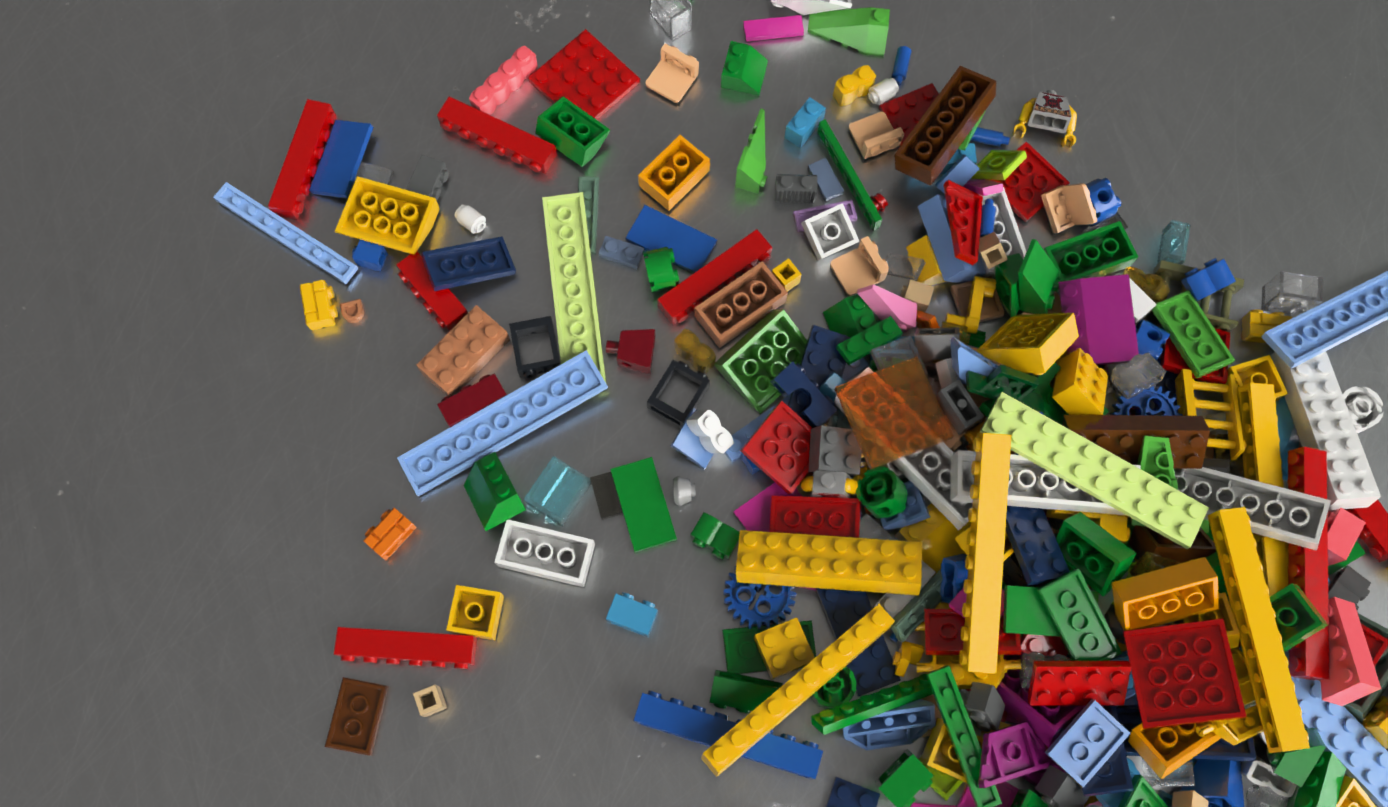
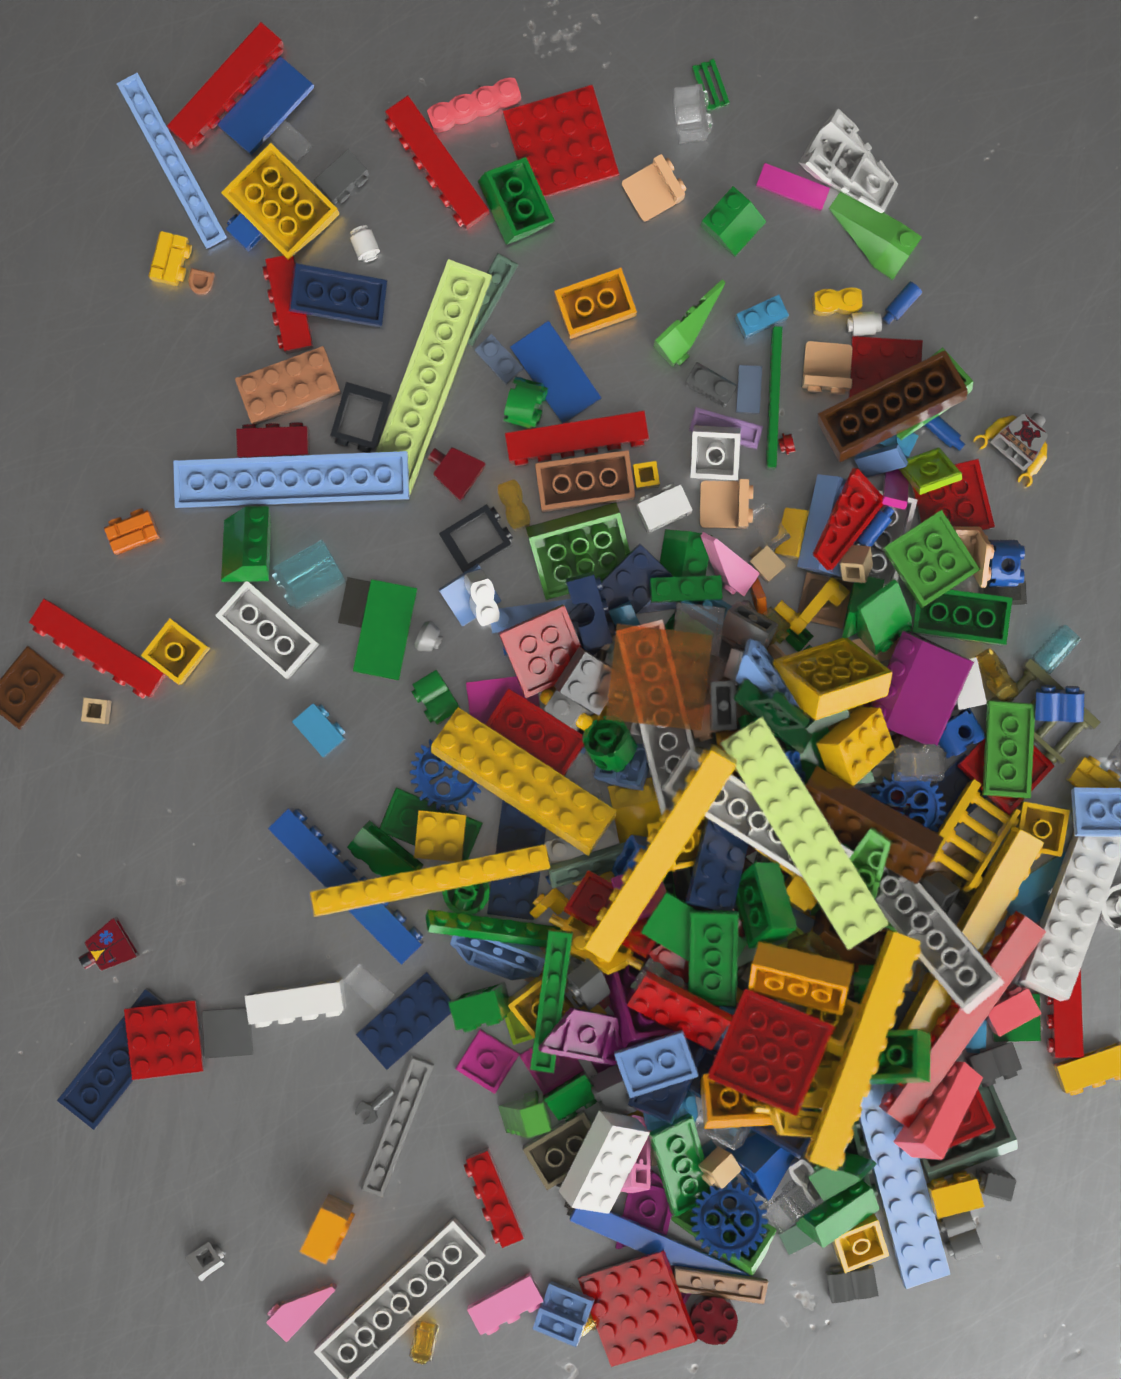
camera: 25 degrees right, 15 degrees up
none -> white brick [636,483,693,533]
none -> bright green plate [882,510,981,608]

